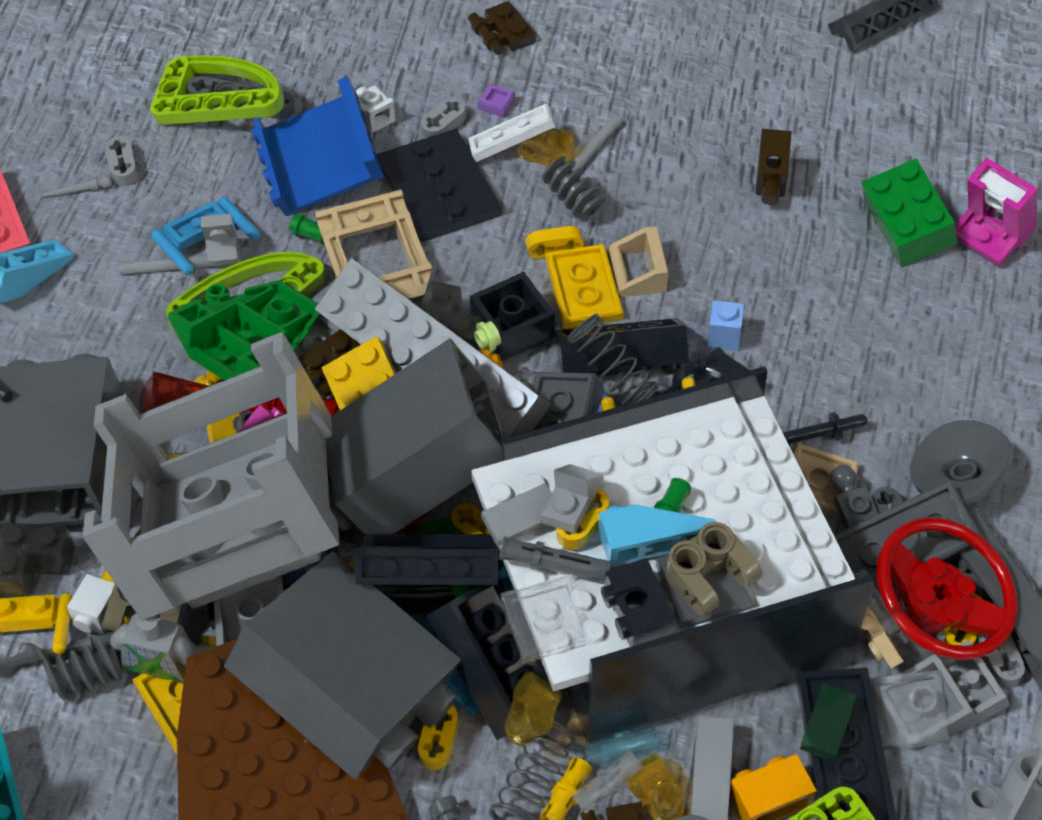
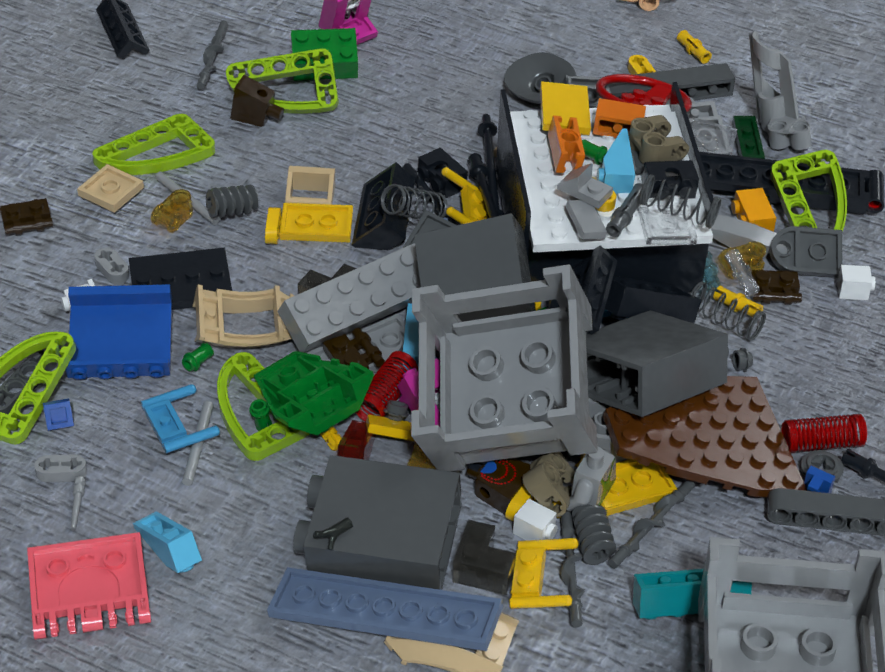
camera: 80 degrees left, 10 degrees down
light grey slope [200,213,239,262] -> none
yellow plate [321,336,396,410] -> none
white tile [469,103,556,162] -> none
black brick [470,272,555,361] -> none
yellowish green plate [474,321,501,352] -> none
medium lavender tile [478,84,516,118] -> none
clear yellow piece [505,672,562,746] -> none
light blue brick [707,300,744,351] -> none
clear green tile [800,683,857,762] -> none
none -> blue tile [43,398,74,430]
none -> tan plate [77,164,144,213]
none -> lime beam [92,114,215,175]
none -> dark grey piece [197,20,228,90]
none -> lime beam [226,49,339,114]
none -> yellow tile [540,81,591,135]
none -> orange piece [548,115,585,173]
none -> orange brick [593,98,646,138]
none -> dark grey piece [608,479,695,569]
none -> dark grey piece [639,174,721,229]
none -> dark green plate [732,116,765,159]

